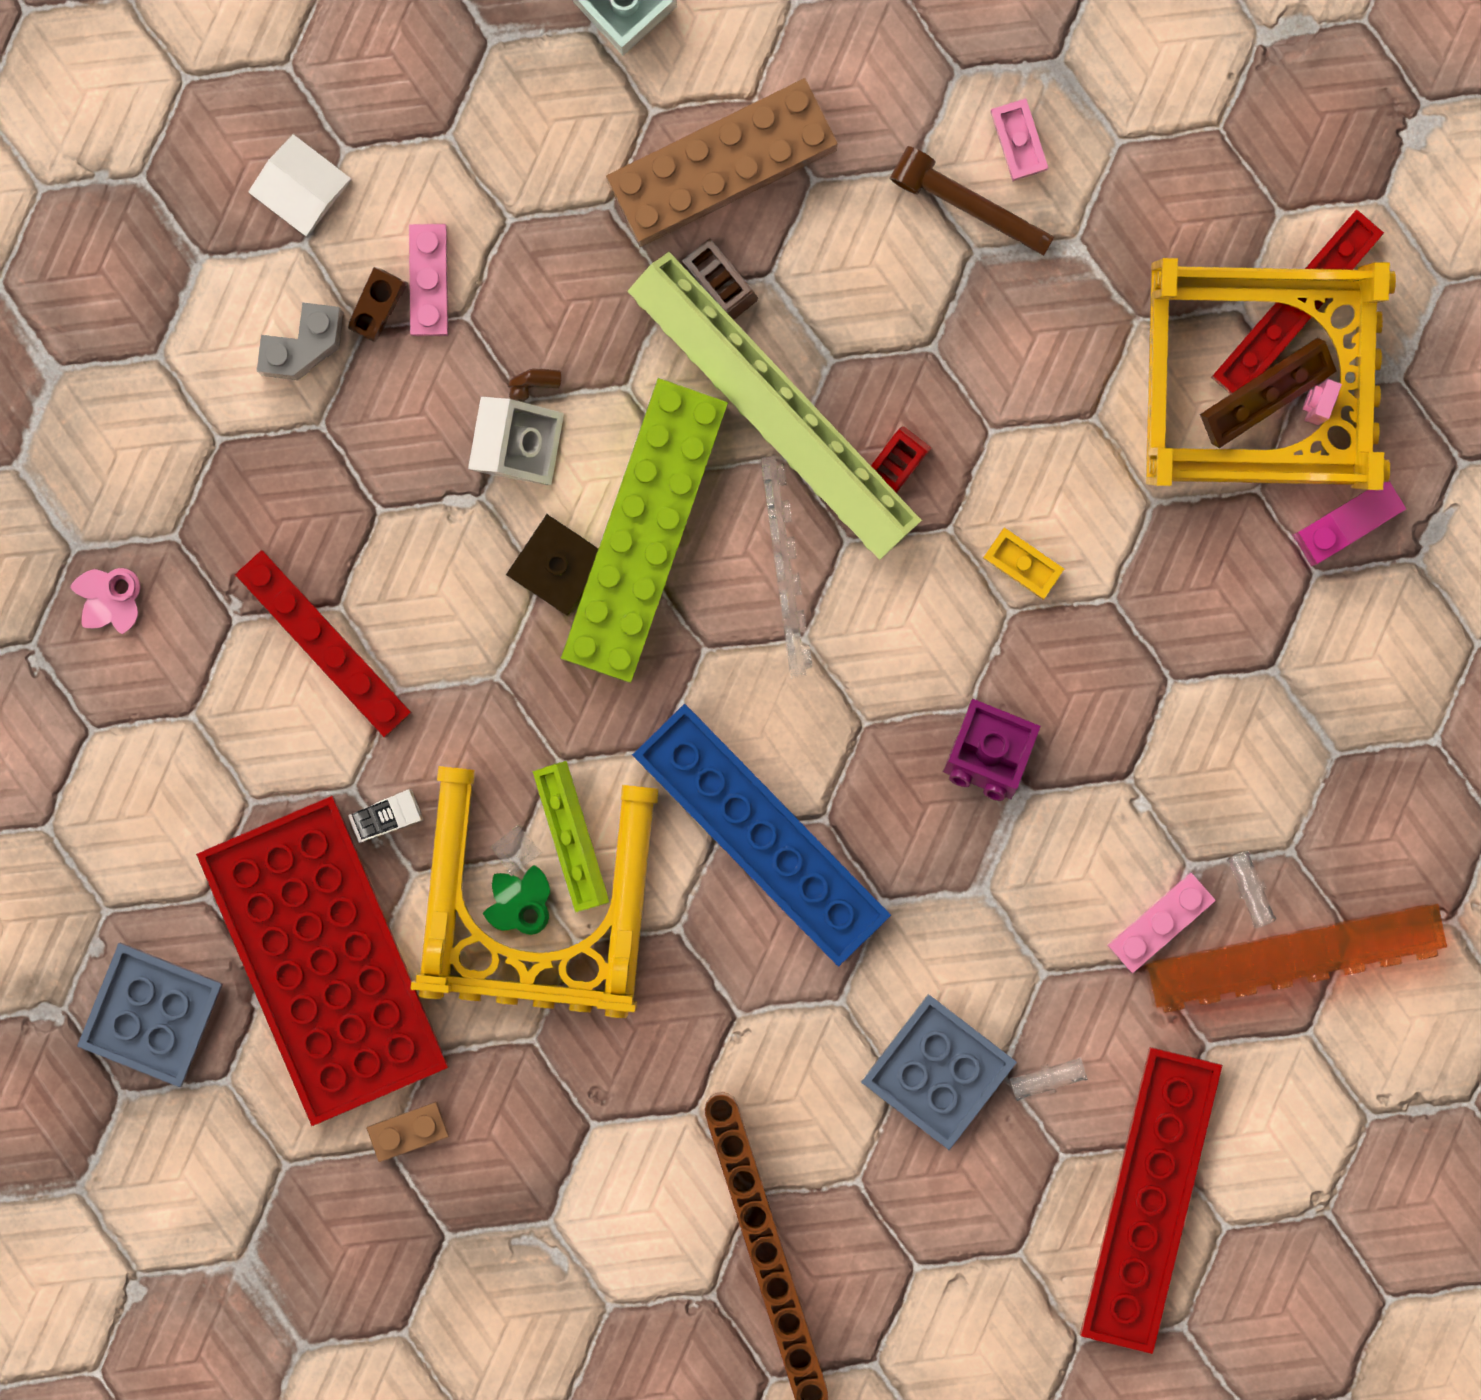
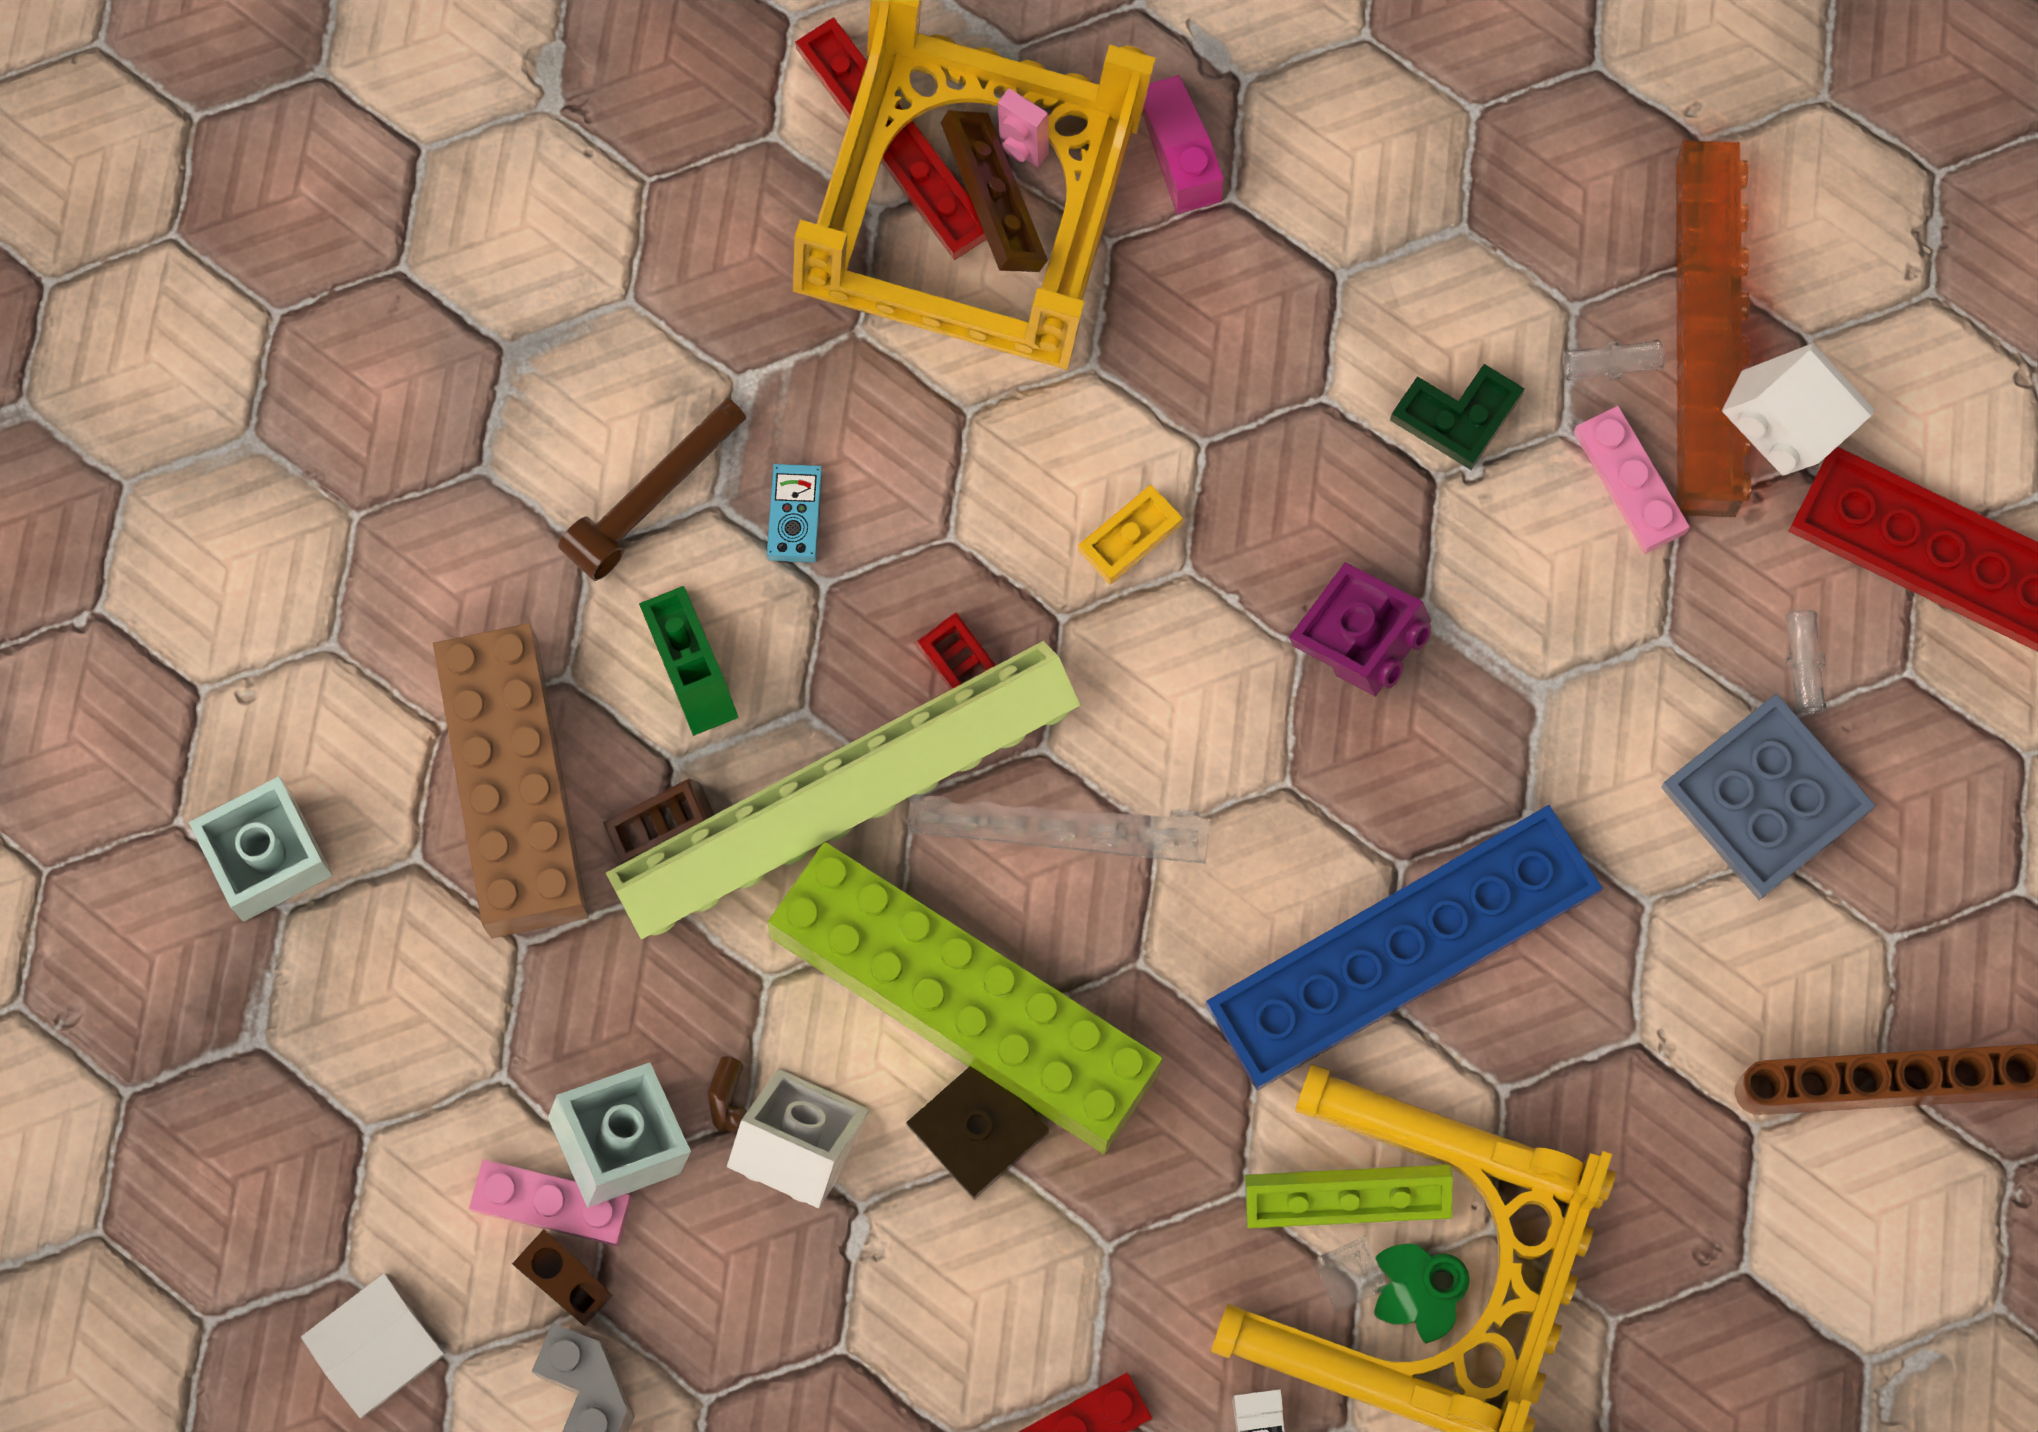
camera: 75 degrees left, 15 degrees down
bright pink plate [990,98,1048,181] -> none
none -> light aqua brick [548,1062,691,1208]
none -> green slope [639,586,739,736]
none -> medium azure tile [767,464,823,563]
none -> dark green plate [1390,364,1525,471]
none -> white slope [1722,343,1875,476]

